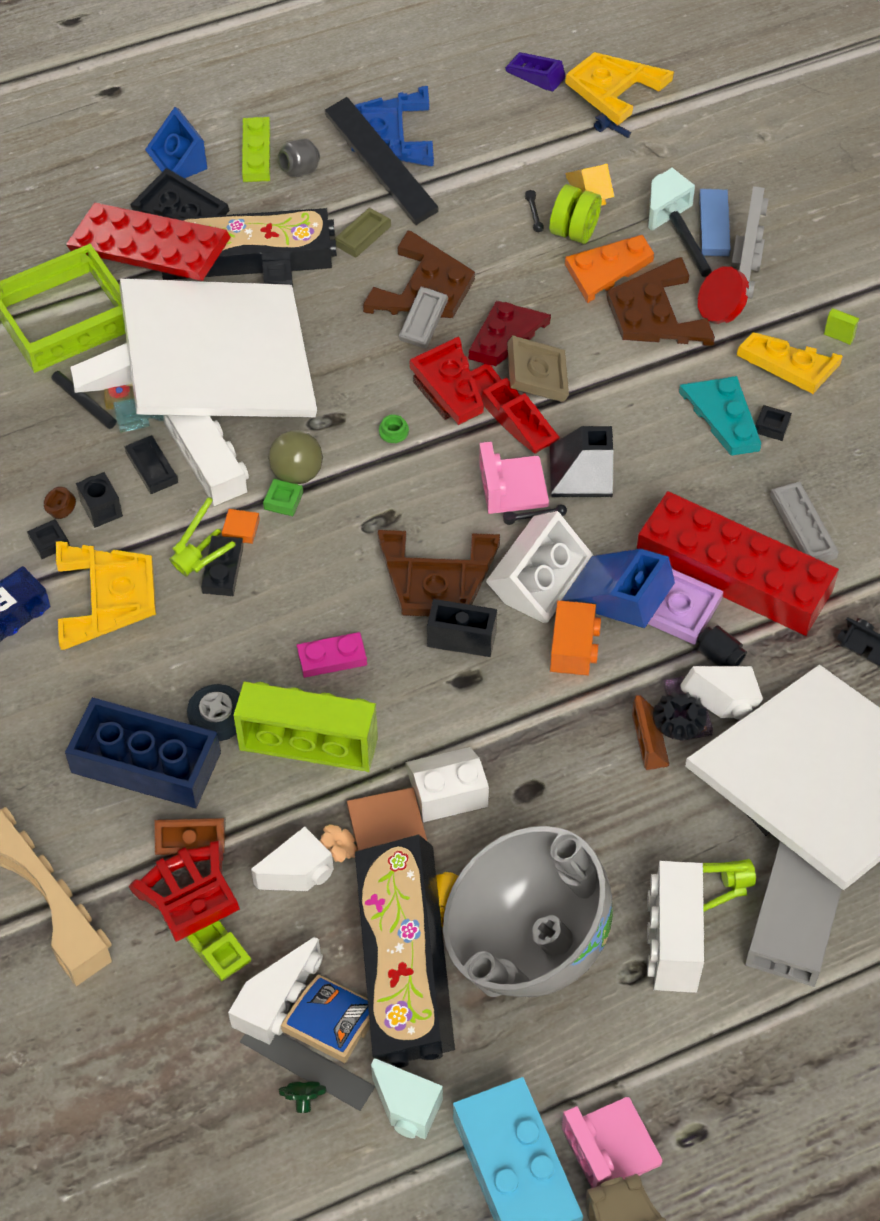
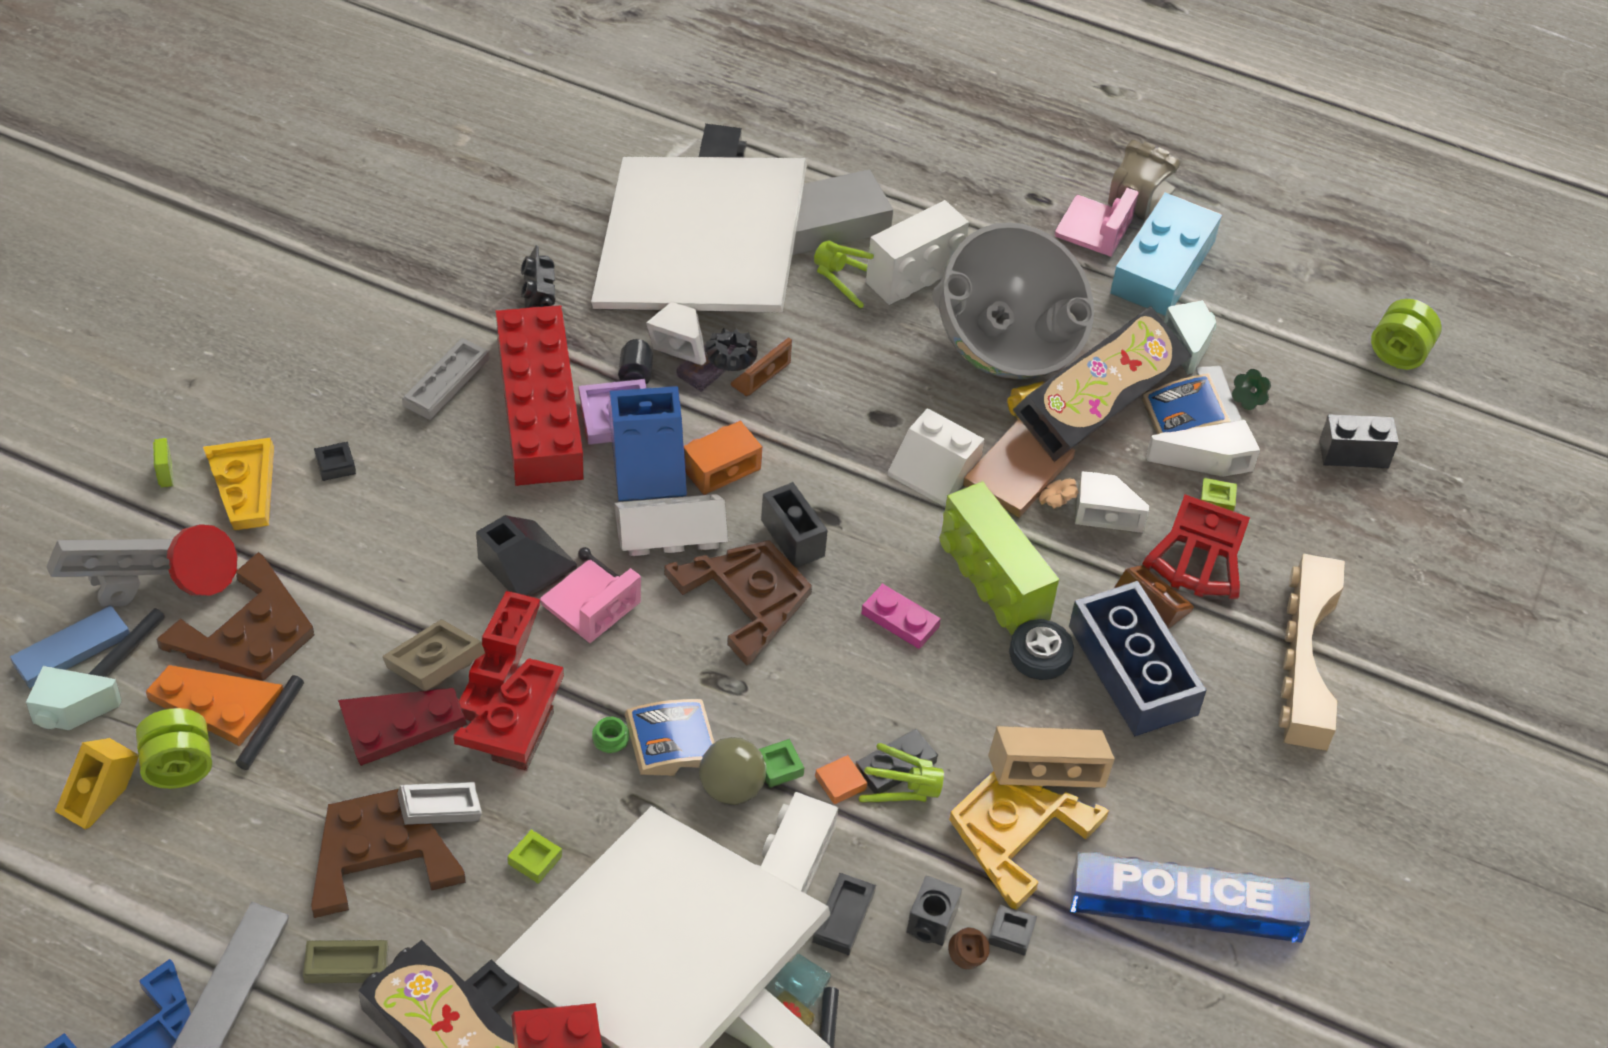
camera: 135 degrees left, 5 degrees down
black hinge [525,190,544,233] -> none
teal wing [679,376,761,456] -> none
none -> black bar [235,675,304,770]
none -> lime tile [507,829,562,884]
none -> slope [625,699,715,776]
none -> tan brick [988,726,1115,788]
none -> black brick [1319,414,1399,468]

